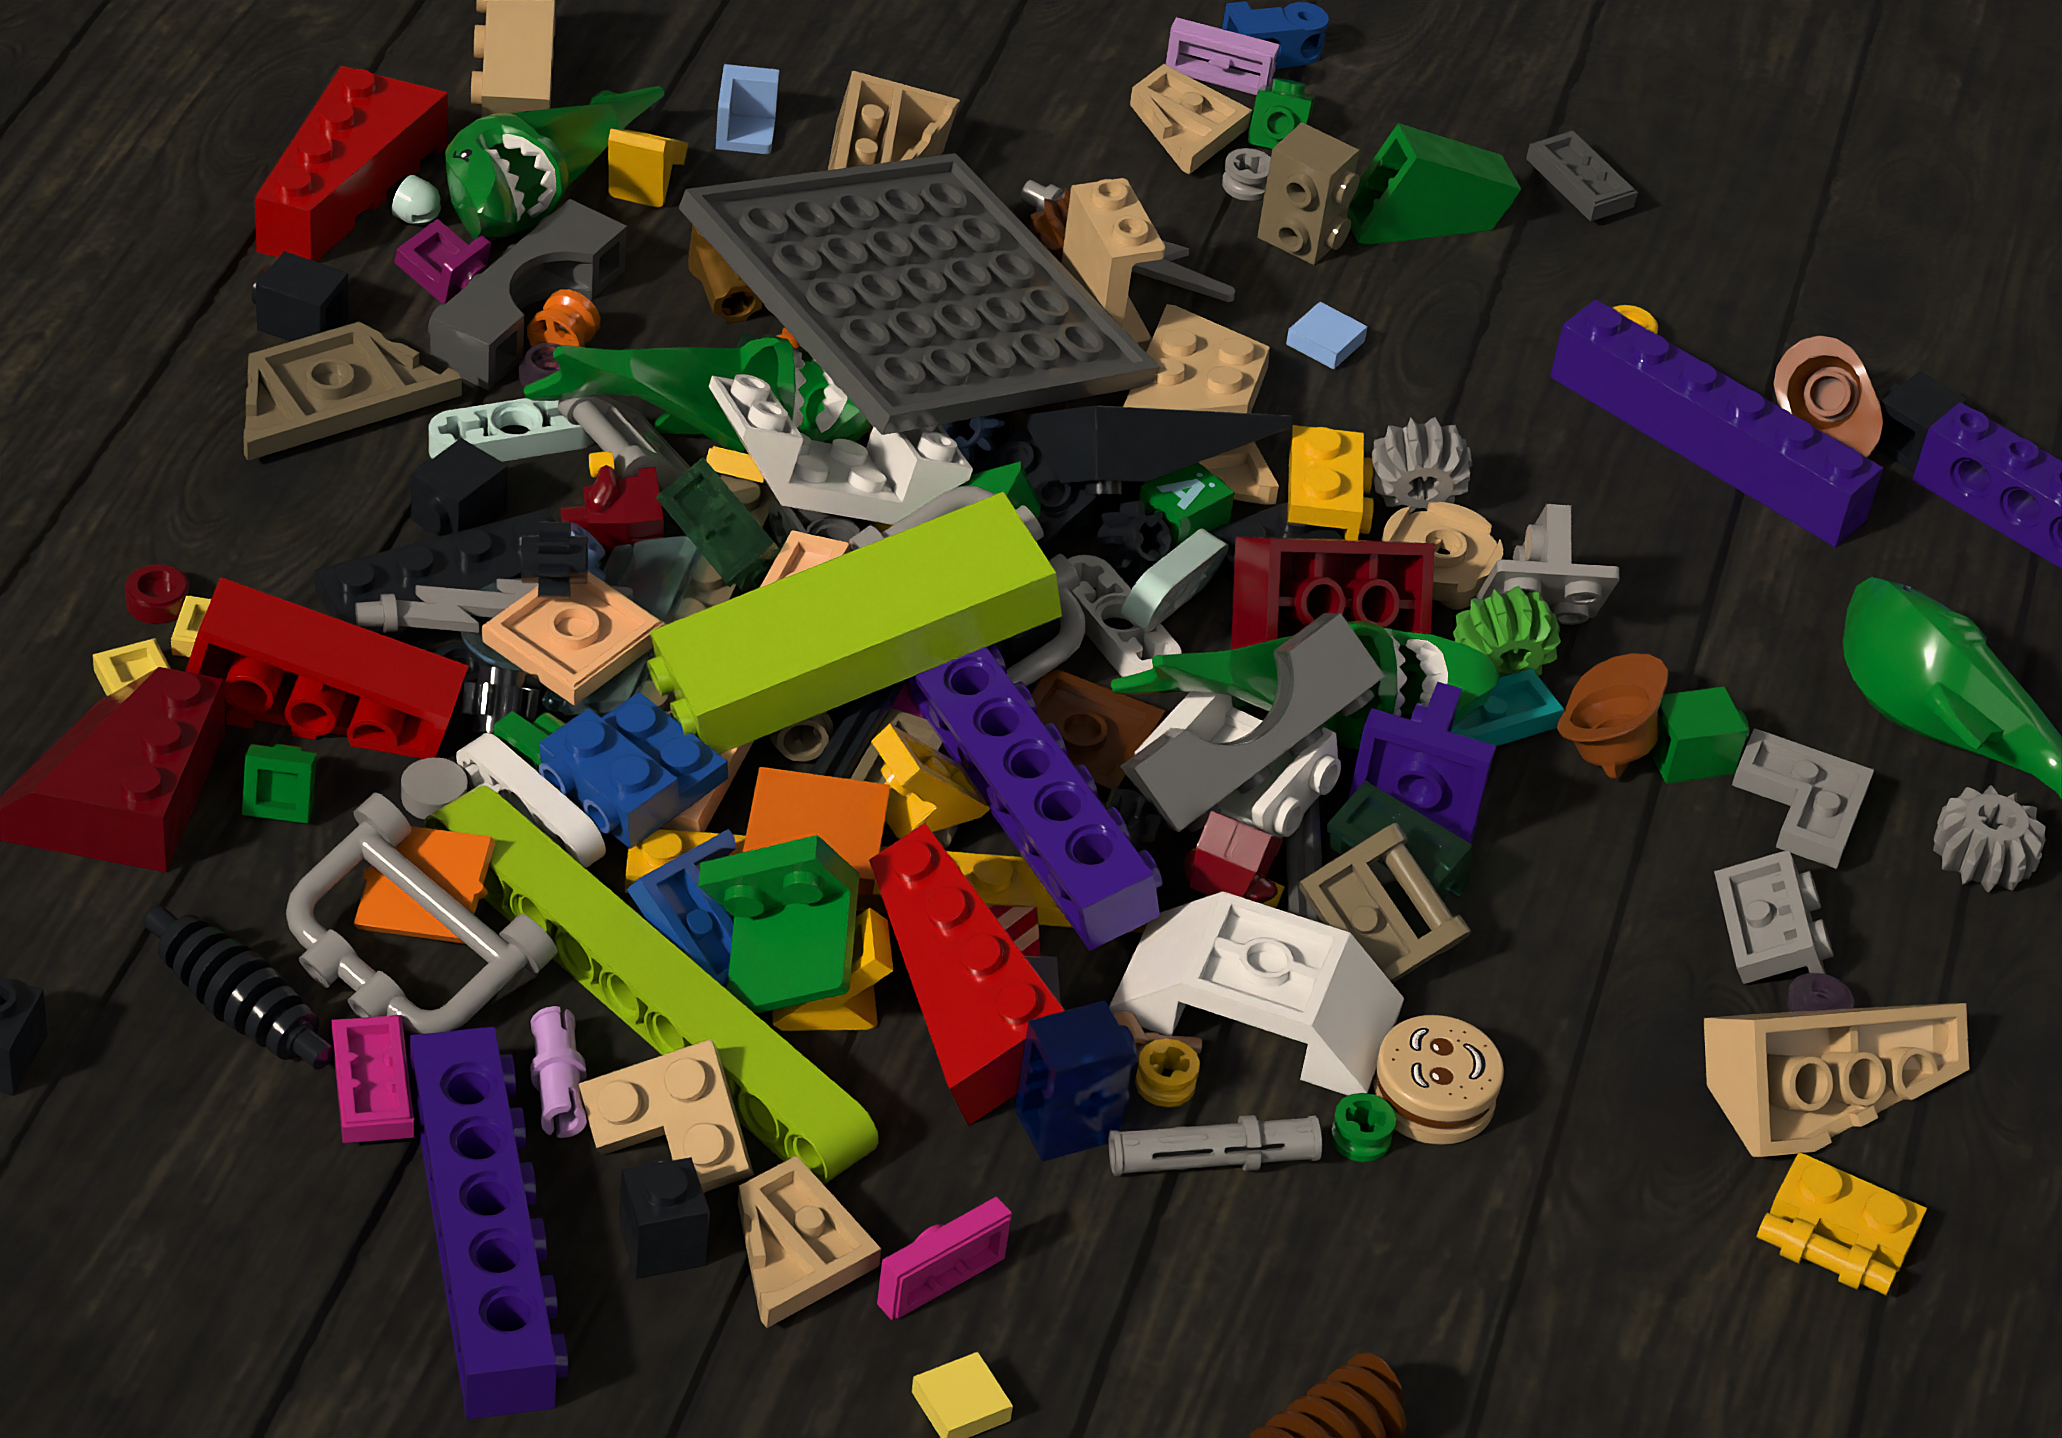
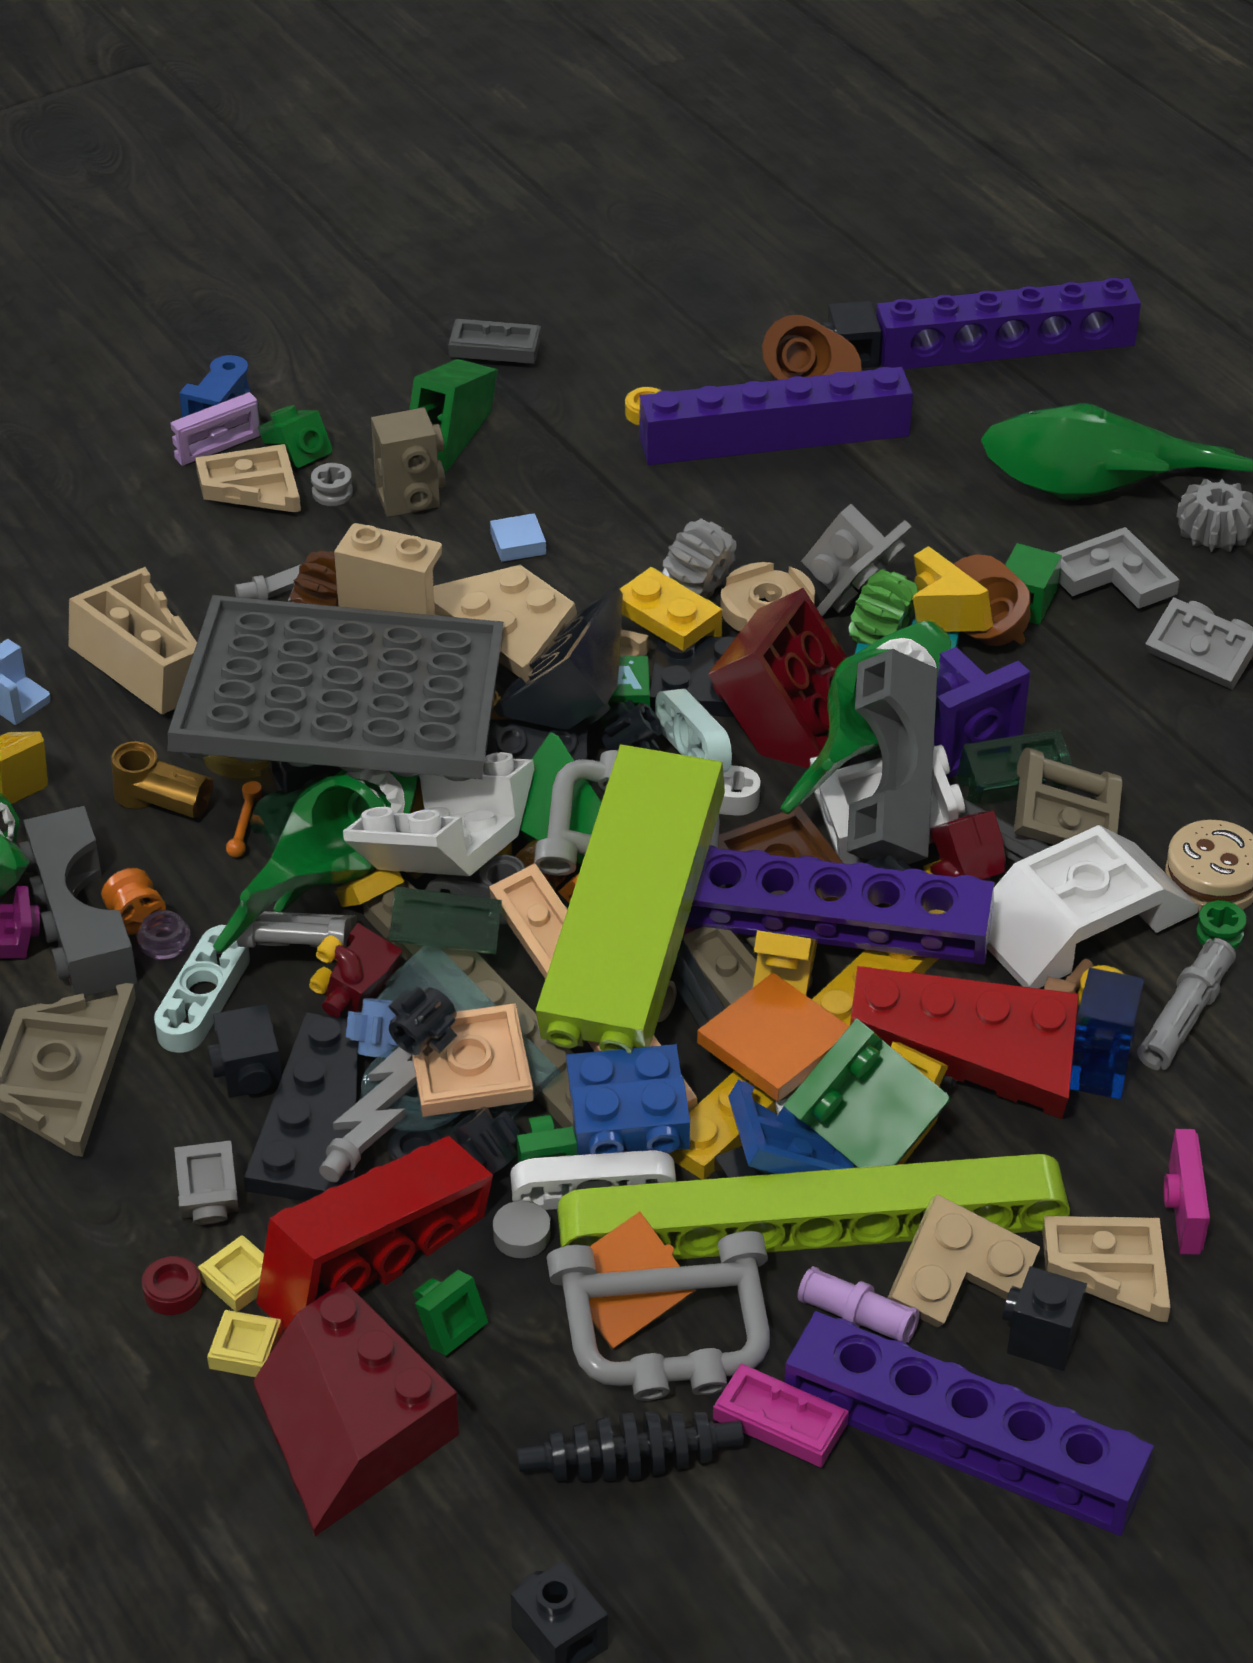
camera: 45 degrees left, 0 degrees up
none -> light grey bracket [174,1141,239,1225]
none -> yellow slope [913,546,993,632]

